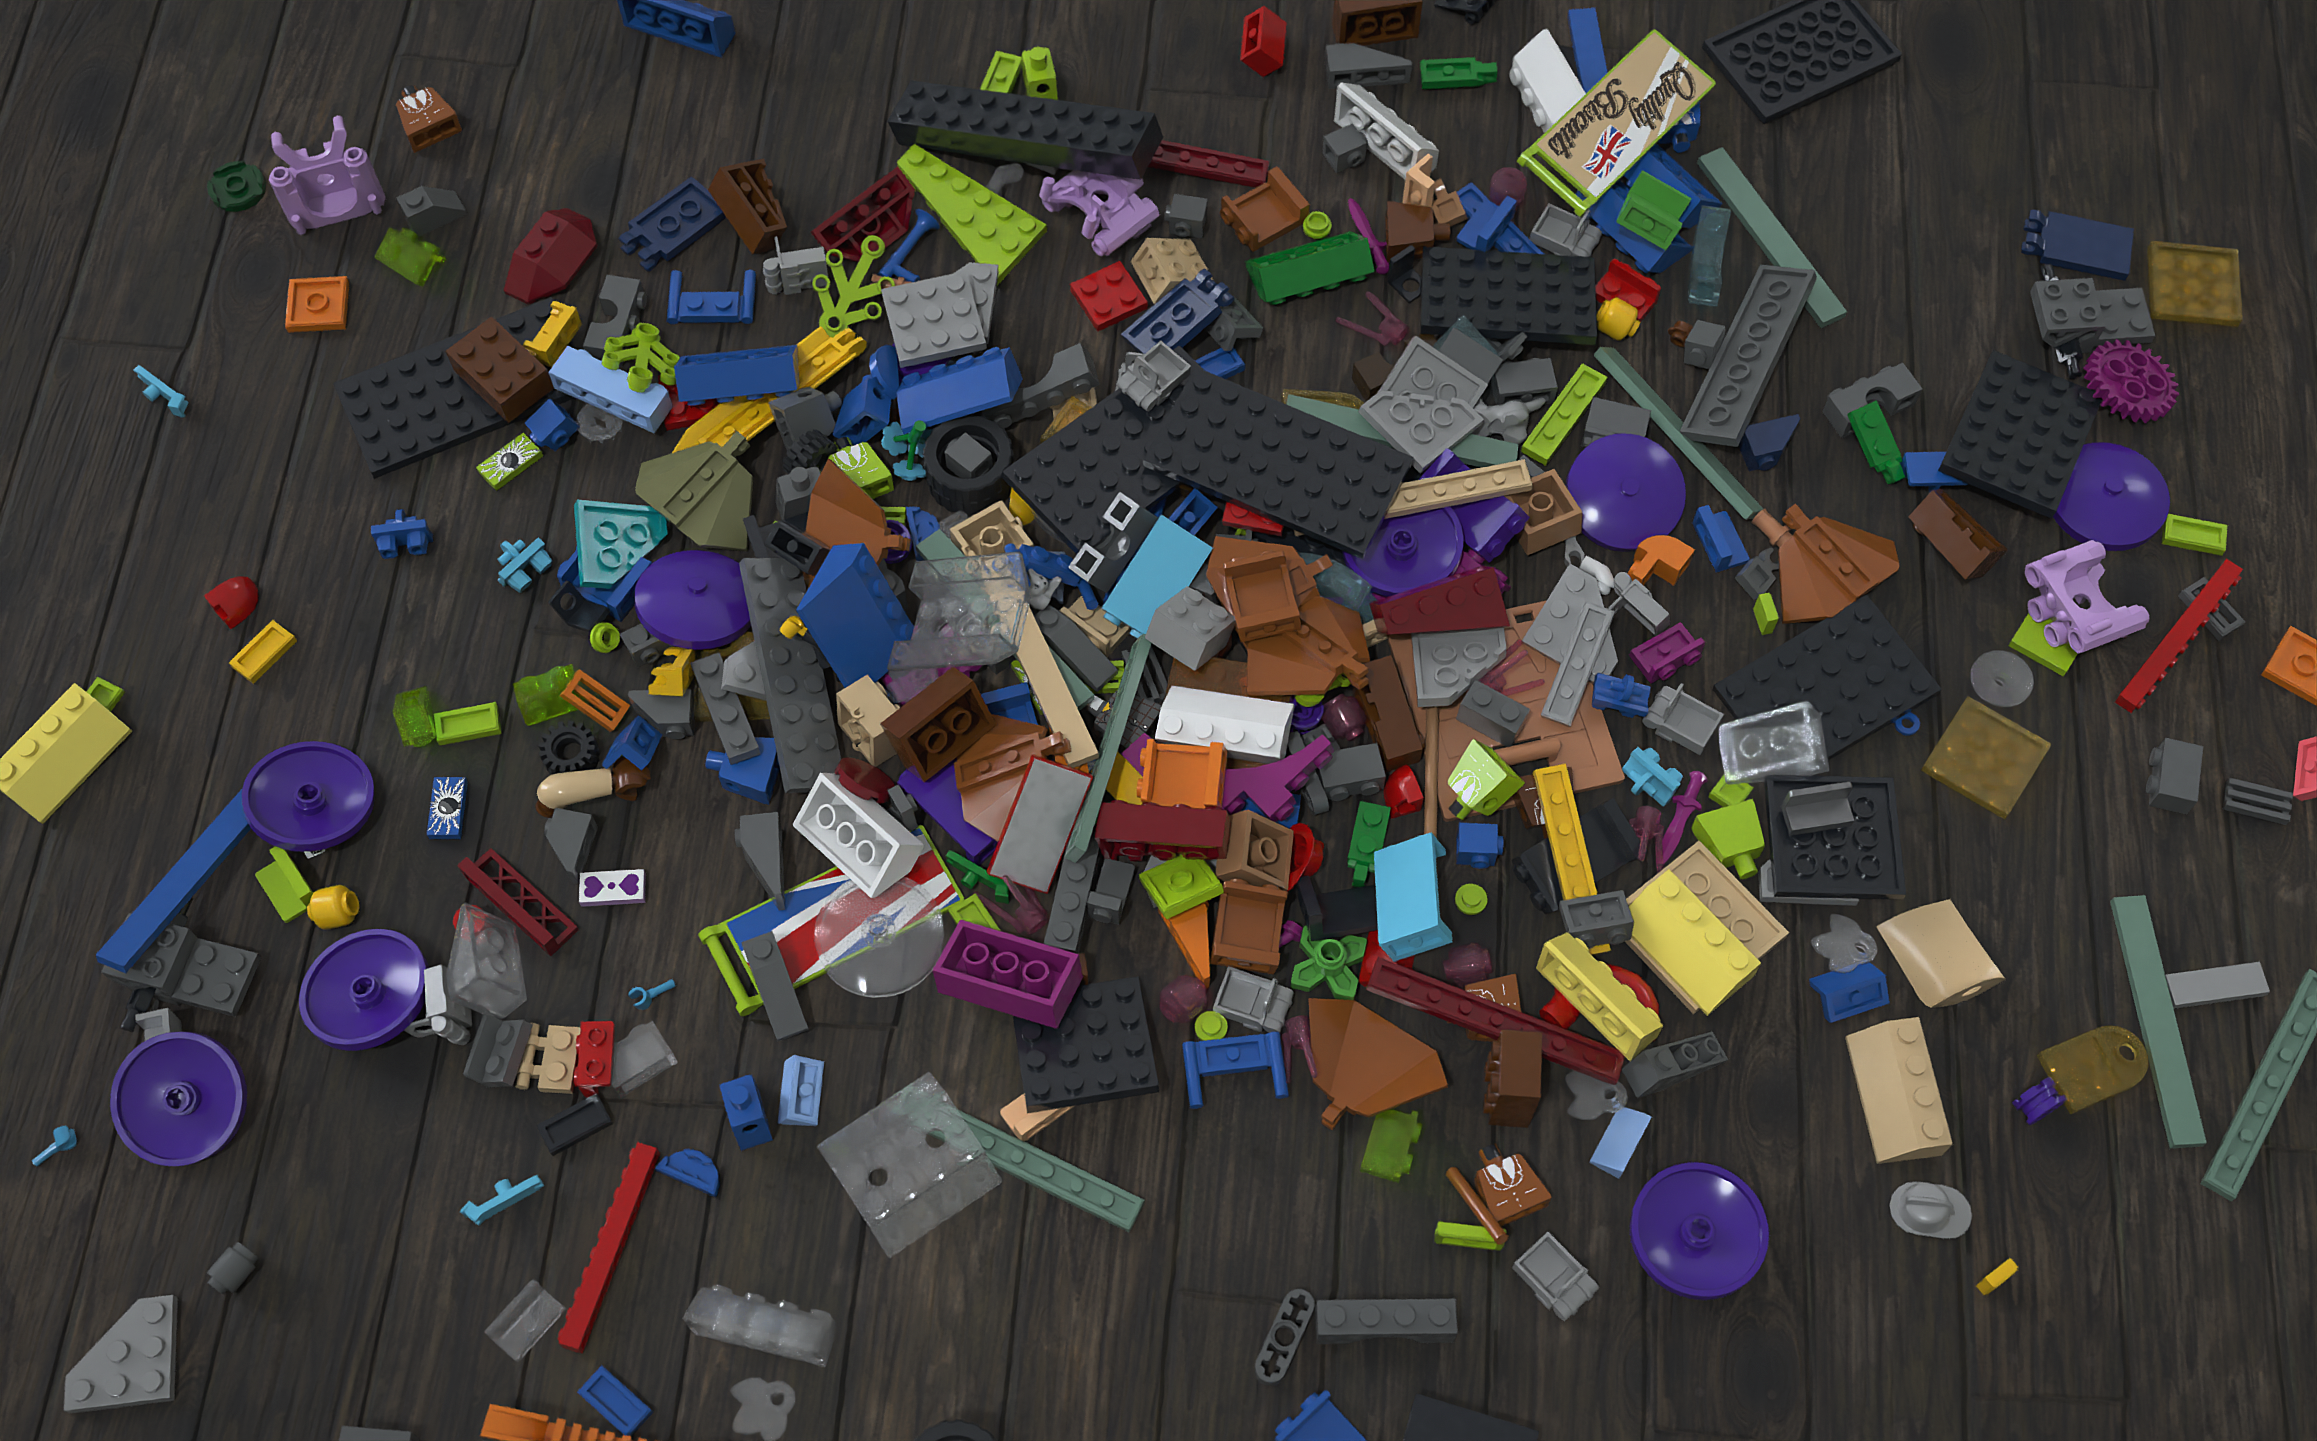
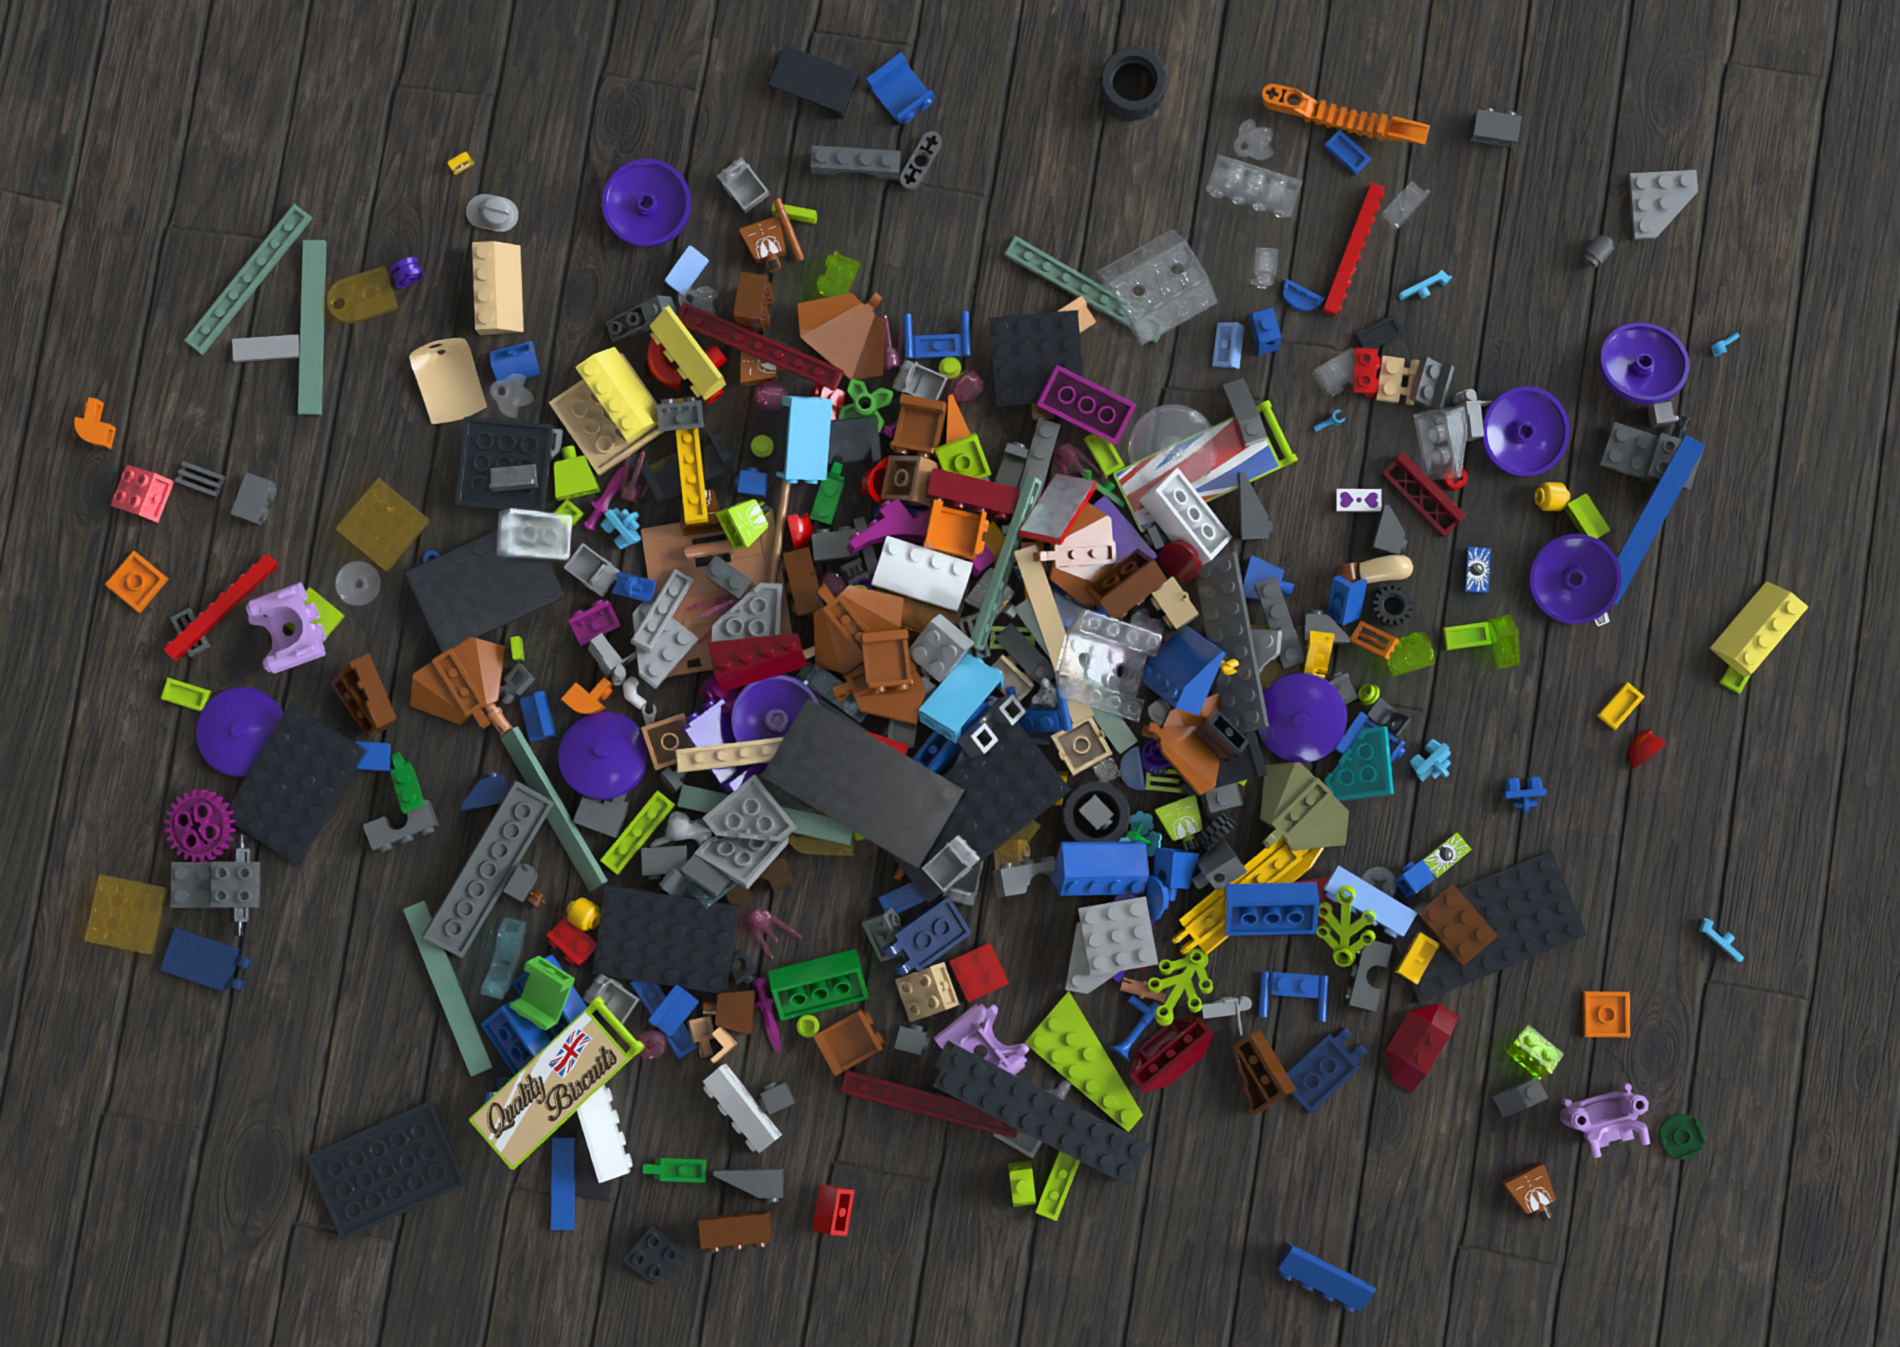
camera: 170 degrees left, 20 degrees up
none -> clear brick [1250,247,1278,288]

